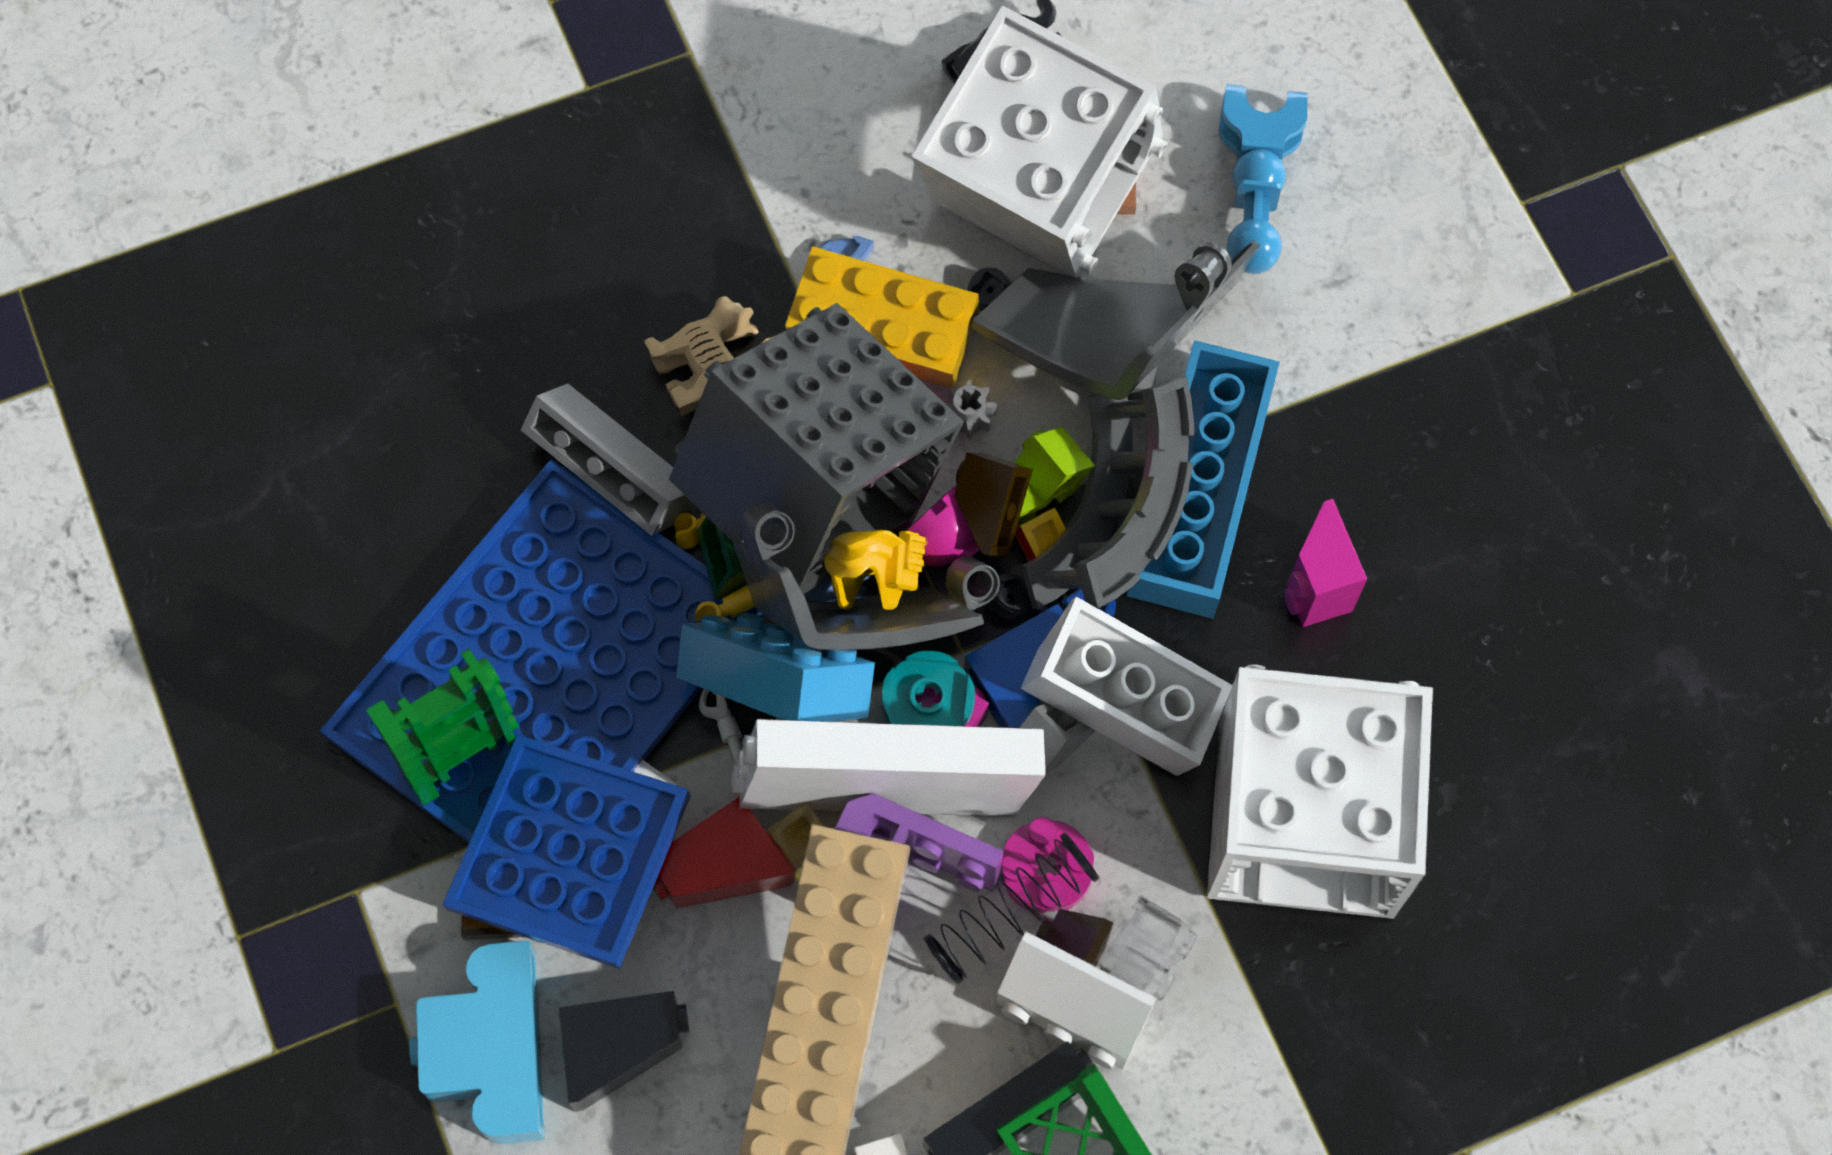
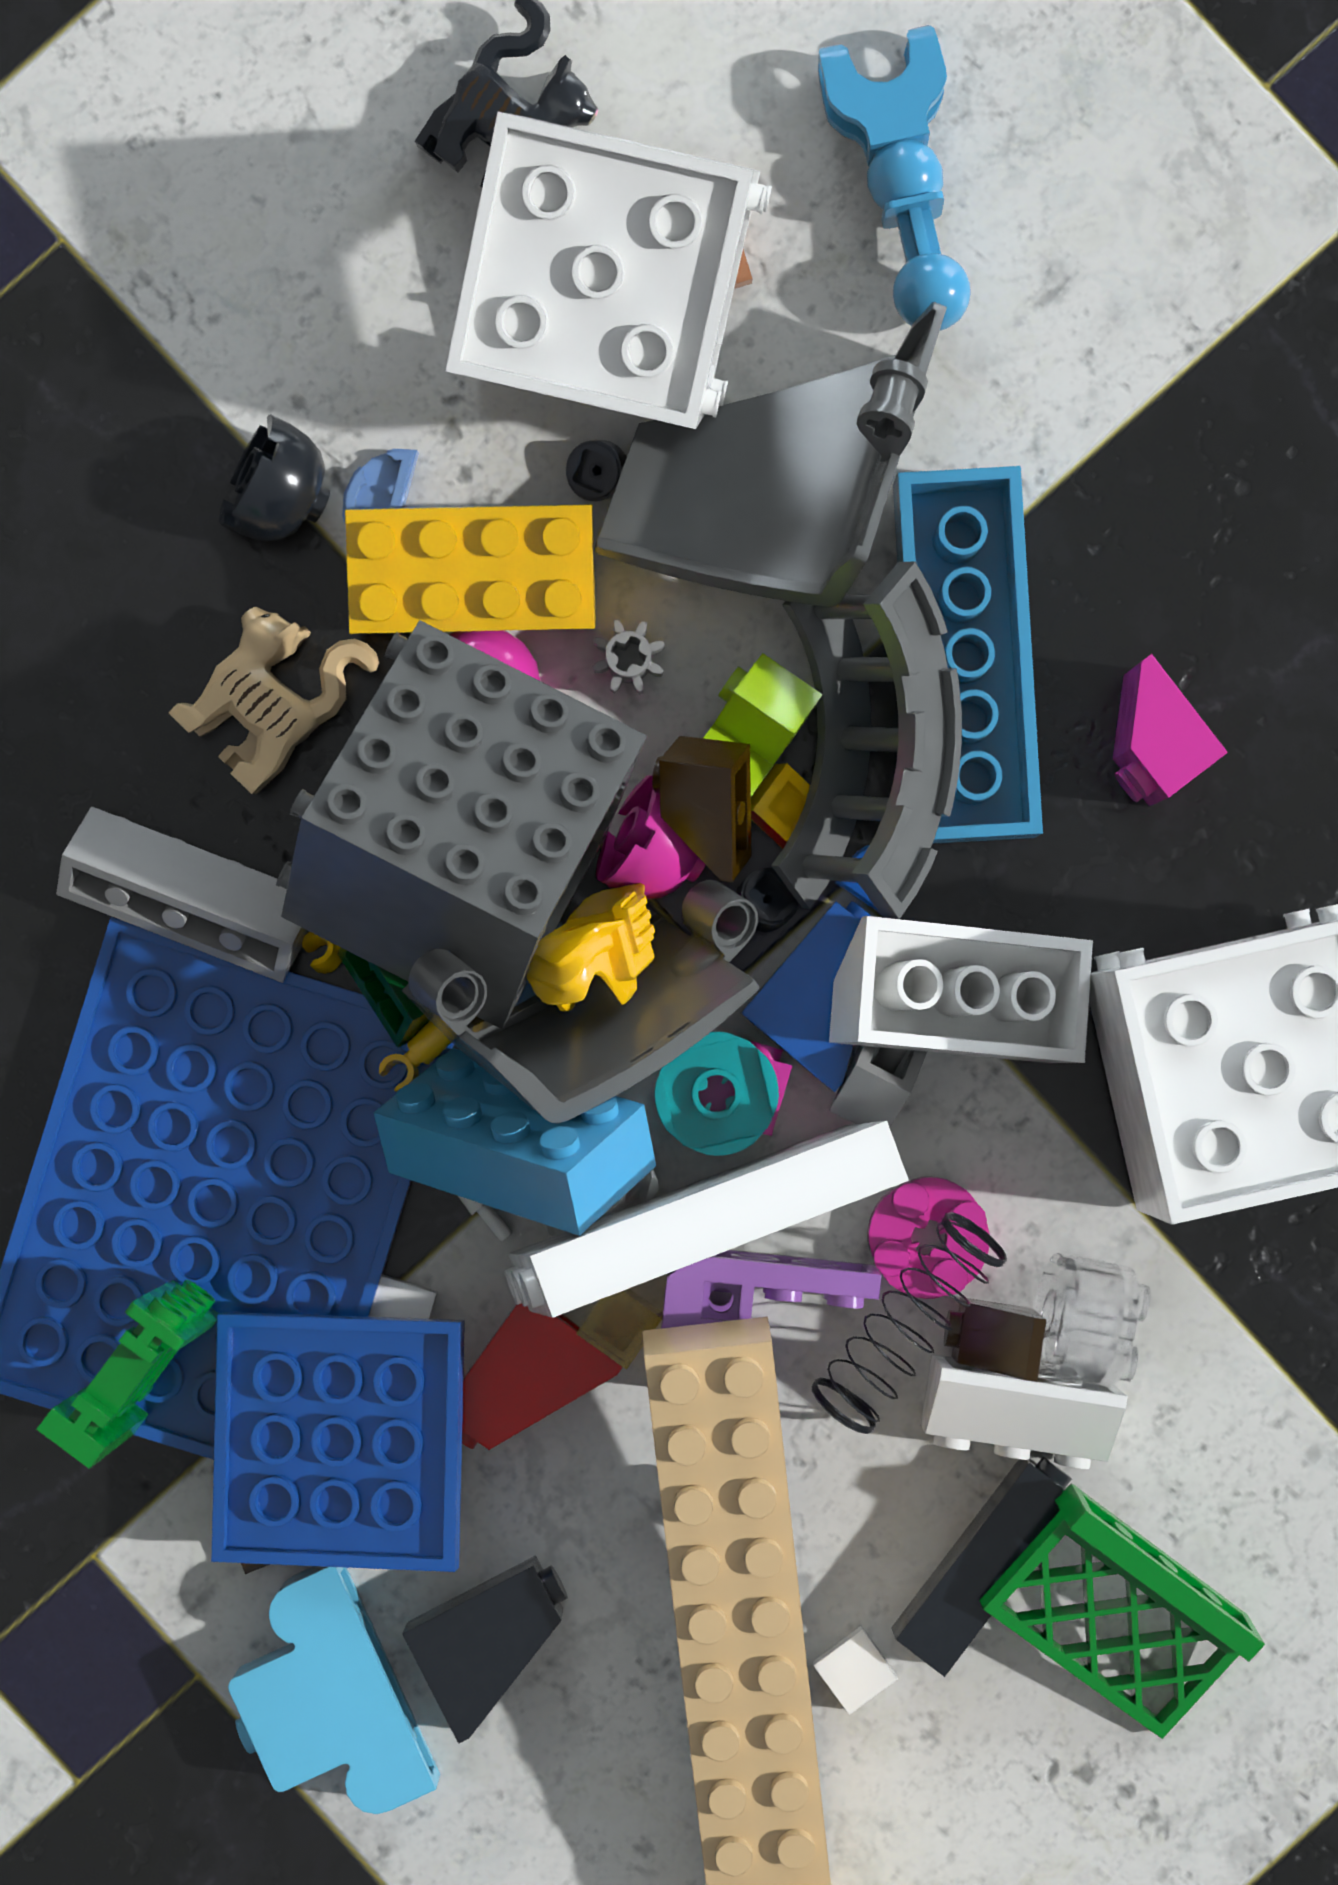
camera: 20 degrees left, 20 degrees up
none -> black cylinder [219,414,330,541]

